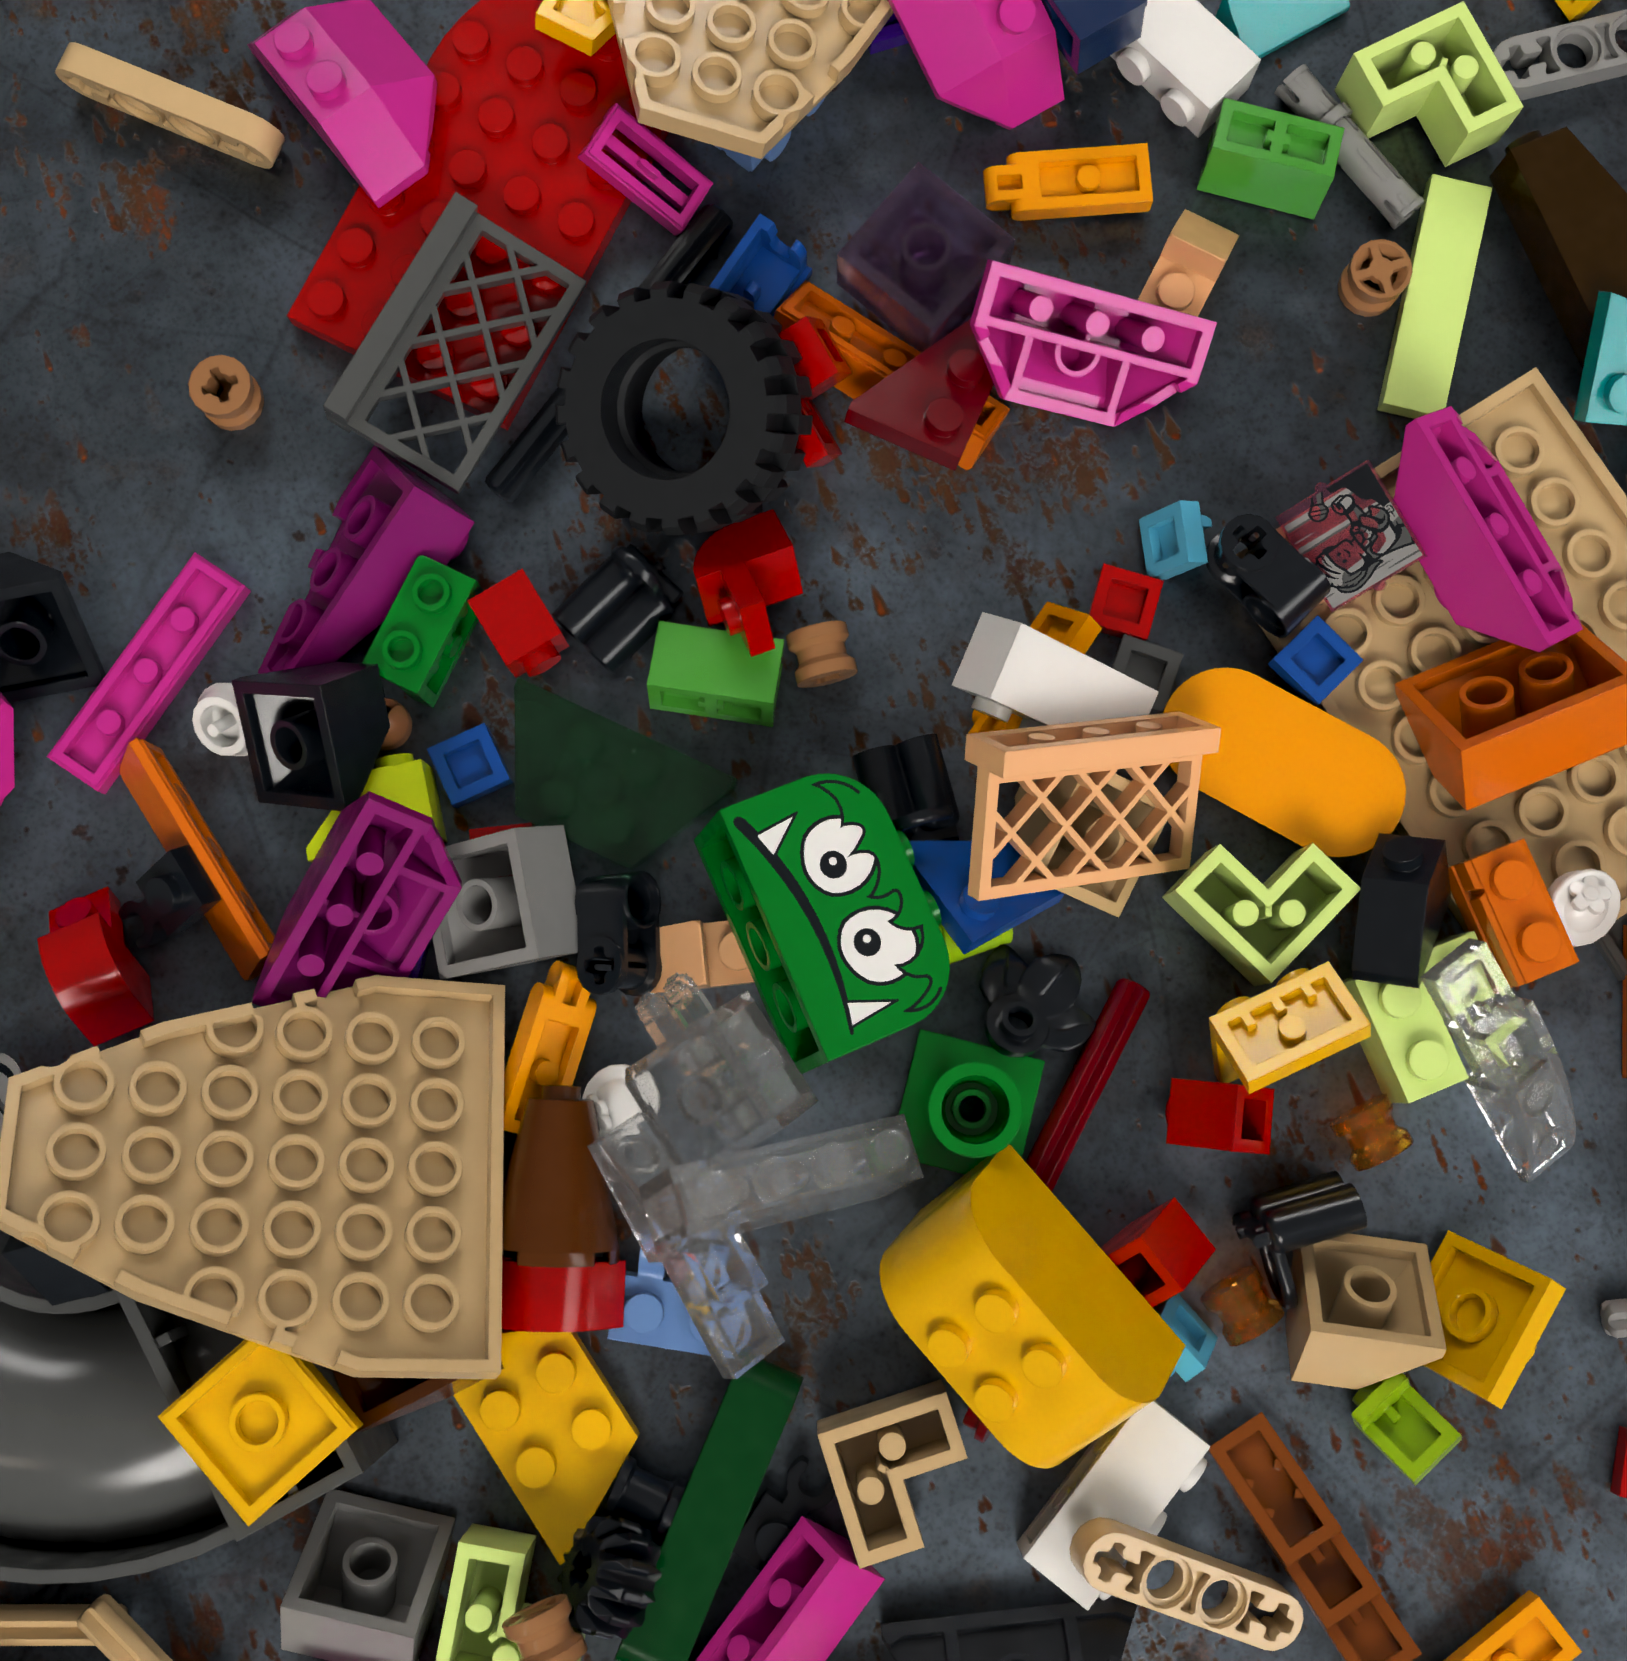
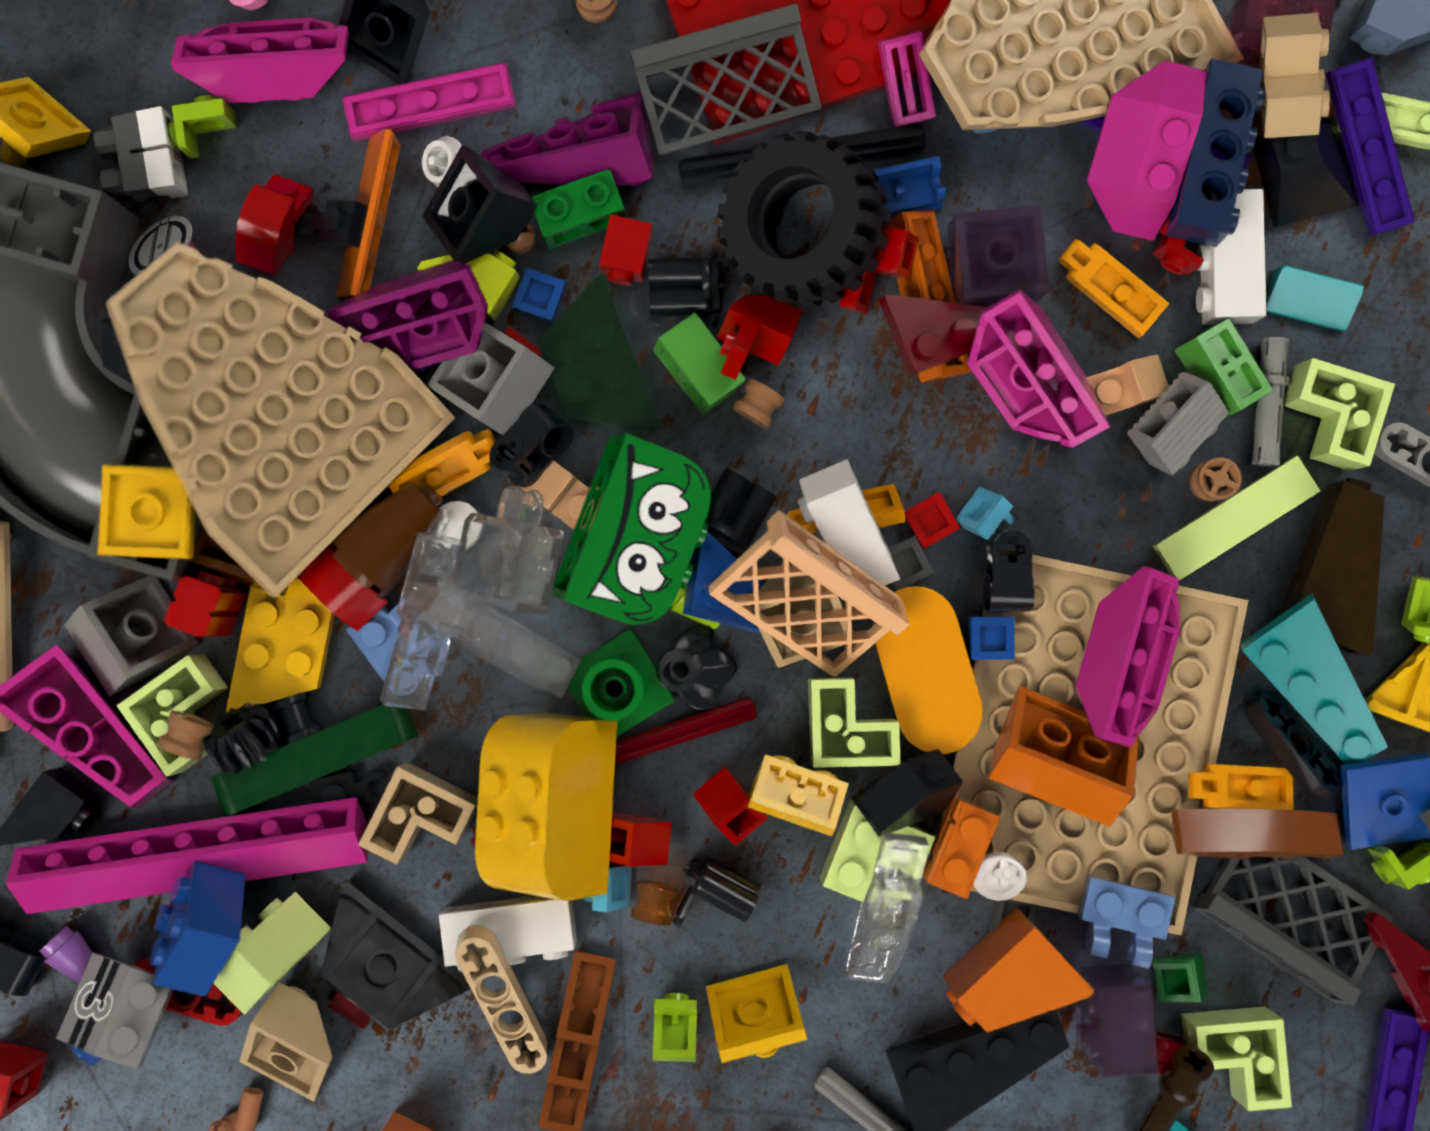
camera: 40 degrees right, 5 degrees up
piece [1275,460,1428,612] -> none
tan slope [1285,1233,1447,1390] -> none
clear orange wheel [1329,1094,1414,1172] -> none
none -> red brick [164,569,247,637]
none -> light grey brick [1128,372,1230,476]
none -> red bracket [1152,211,1204,275]

